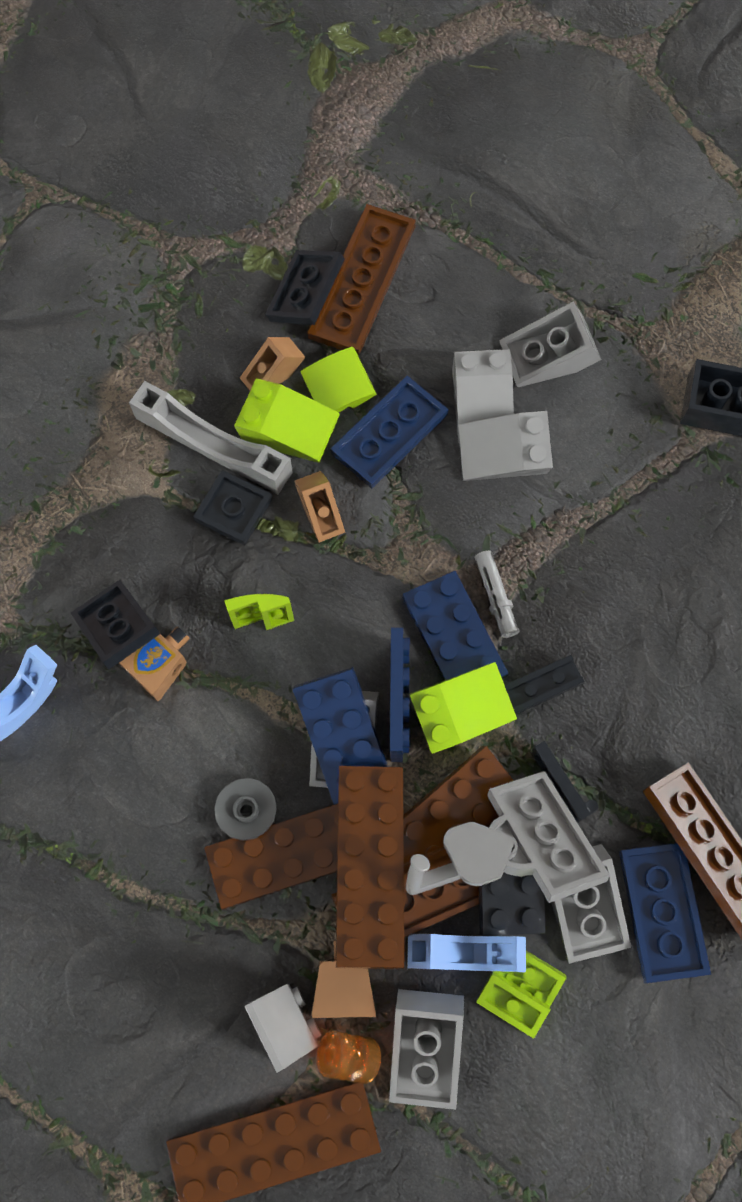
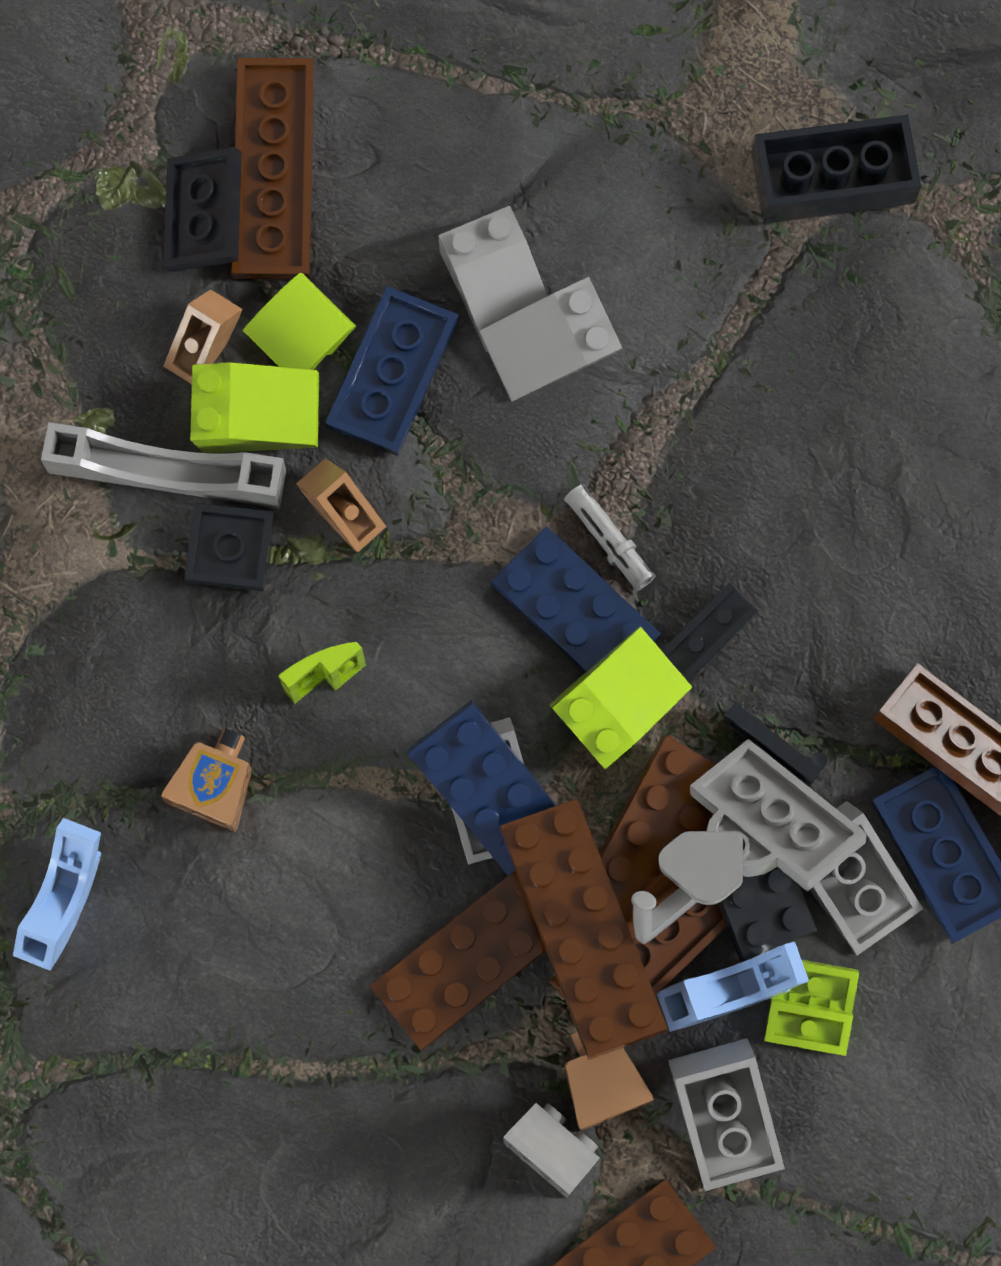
camera: 20 degrees left, 5 degrees up
black plate [71,580,160,670] -> none
dark grey dish [214,778,277,841] -> none
clear orange wheel [317,1031,381,1084] -> none
dark blue plate [390,628,410,762] -> none
light grey slope [499,301,601,387] -> none

